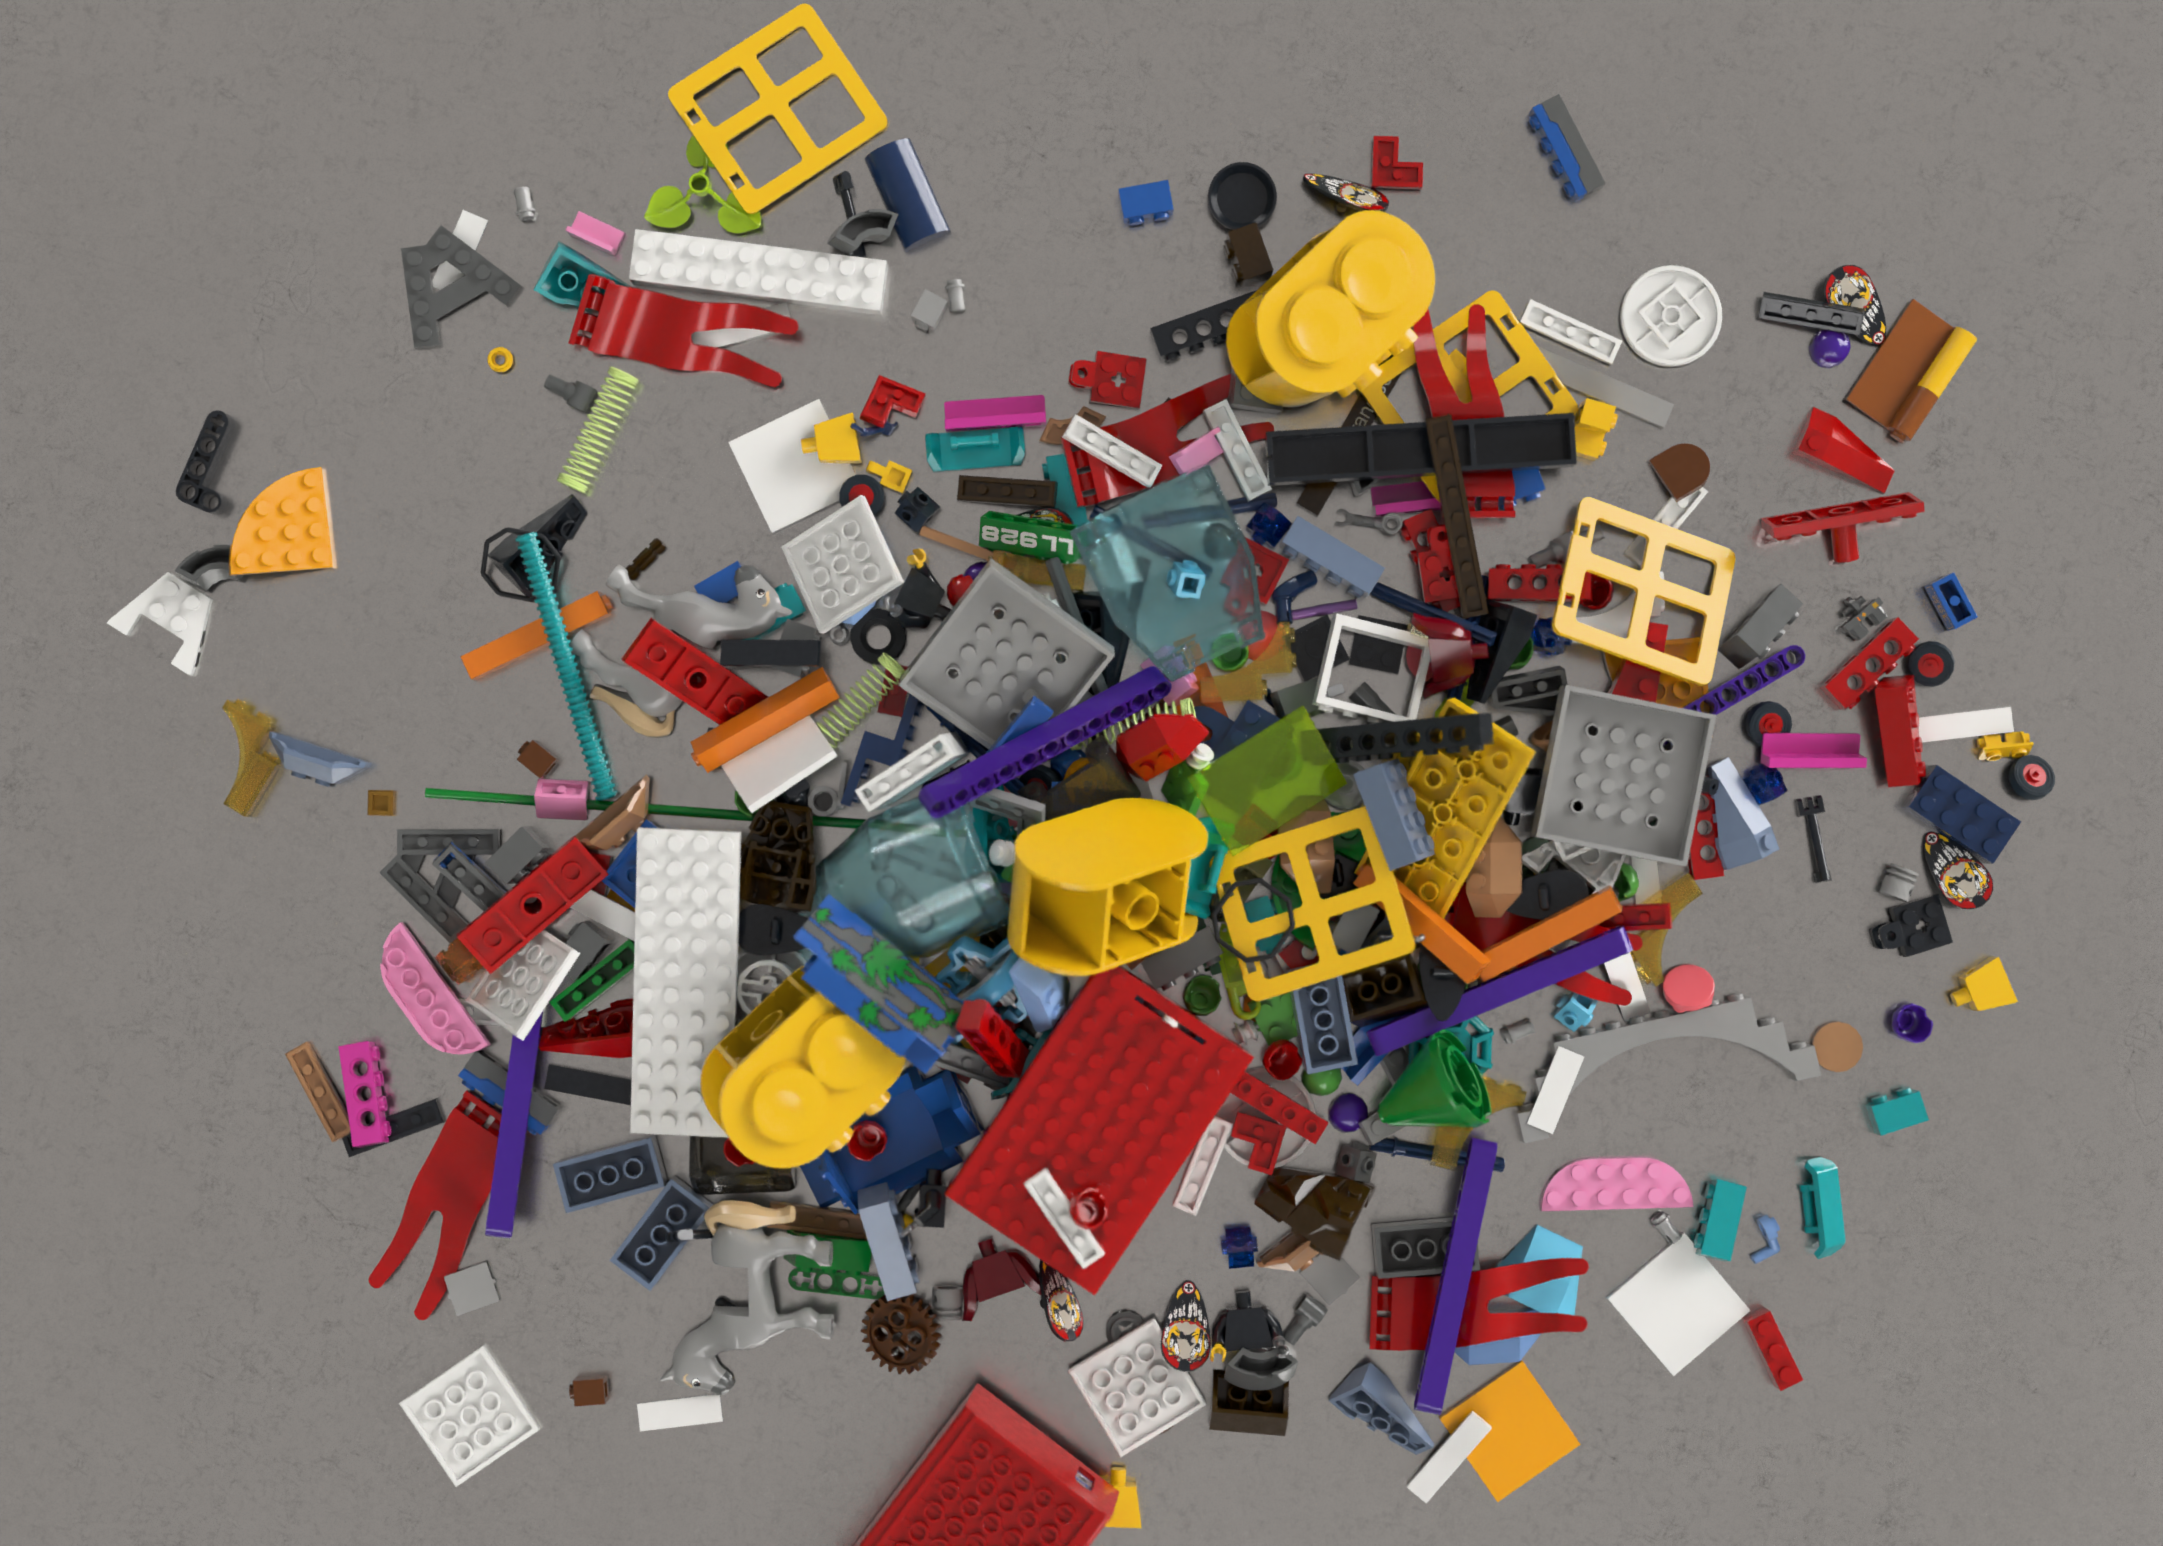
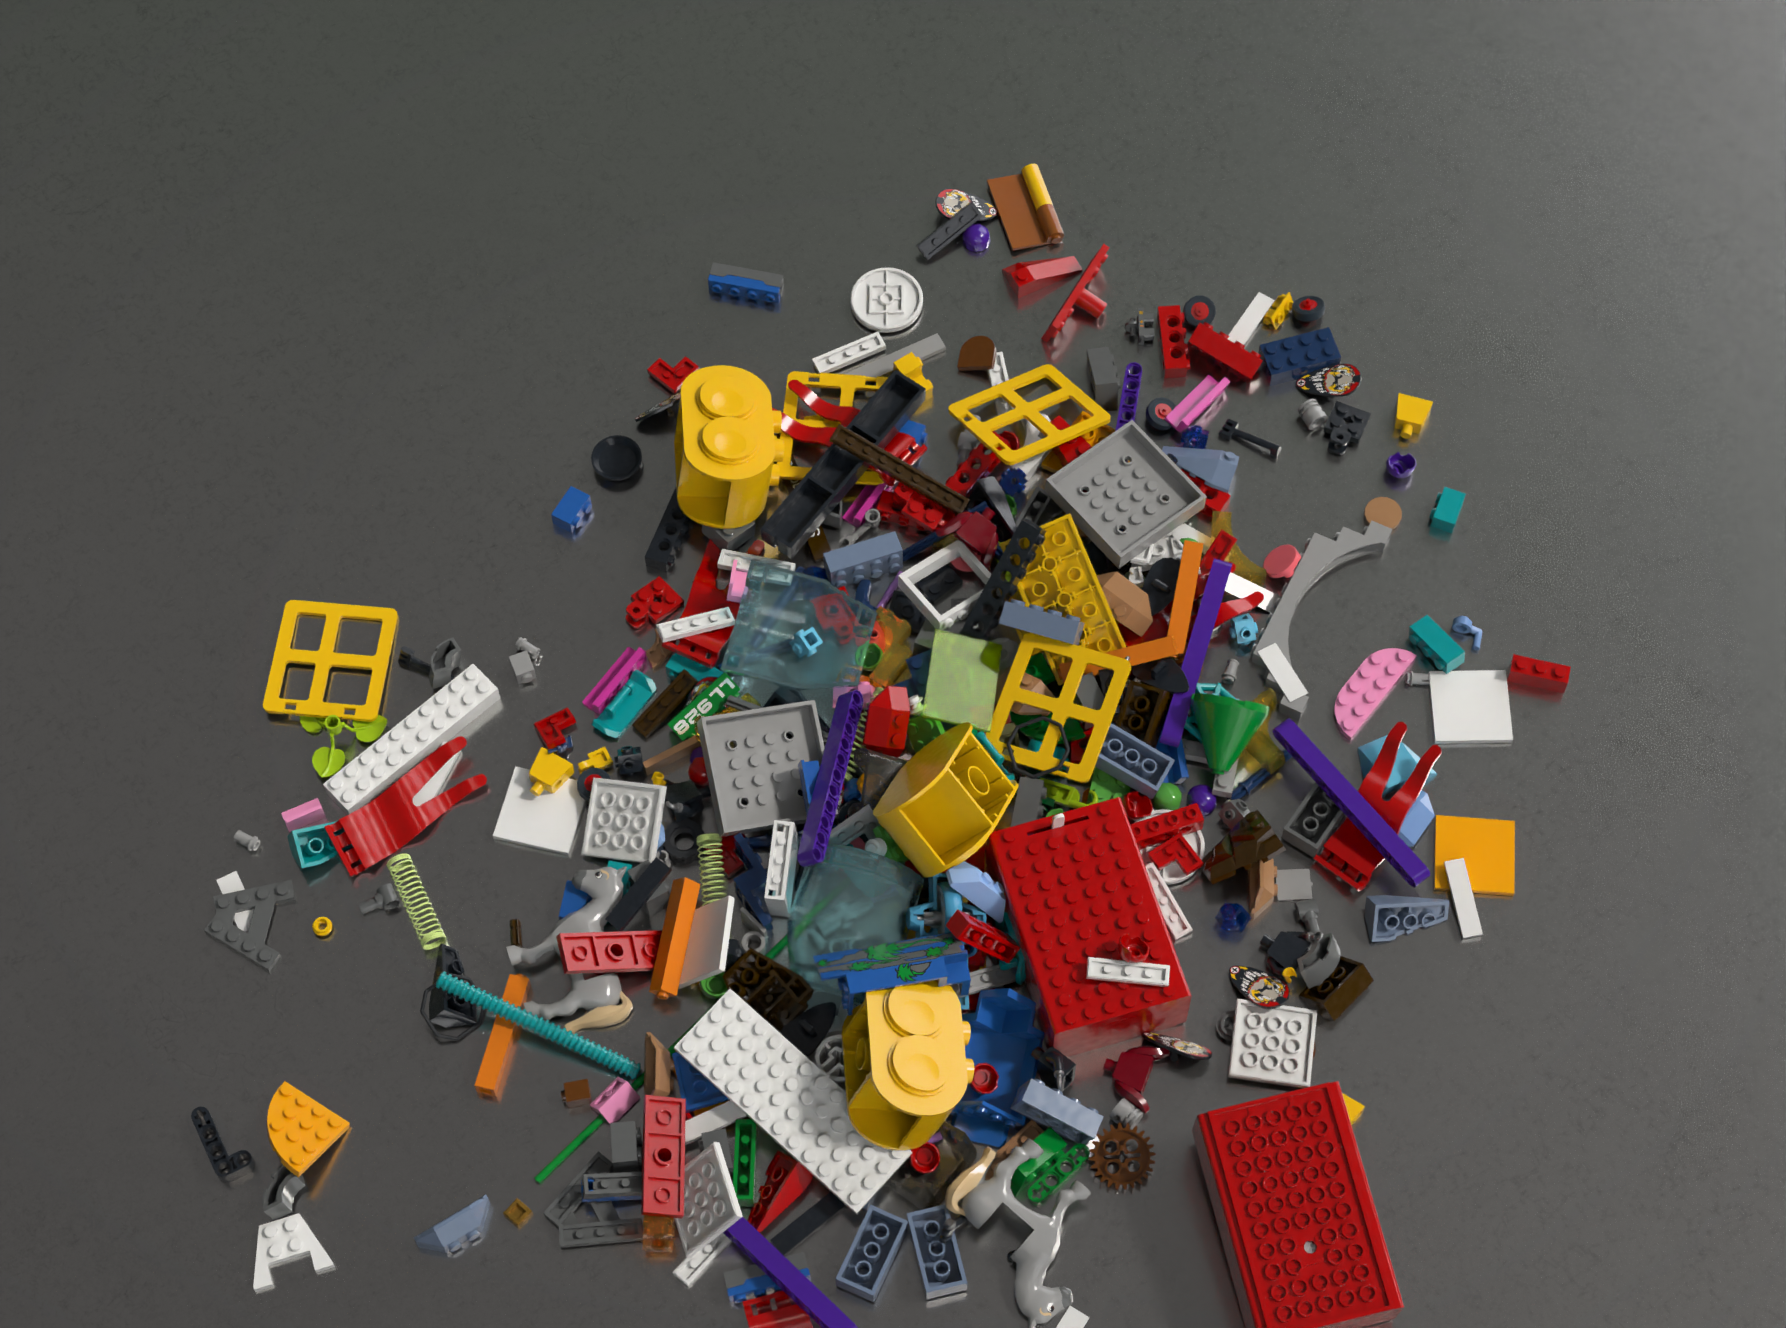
camera: 50 degrees left, 25 degrees down
clear yellow arch [222,698,282,817] -> none
bright pink plate [380,922,490,1055] -> none
dark blue brick [864,138,951,252] -> none
dark brown piece [1223,222,1273,288] -> none
teal piece [1799,1157,1846,1259] -> none
blue brick [1924,572,1978,631] -> none

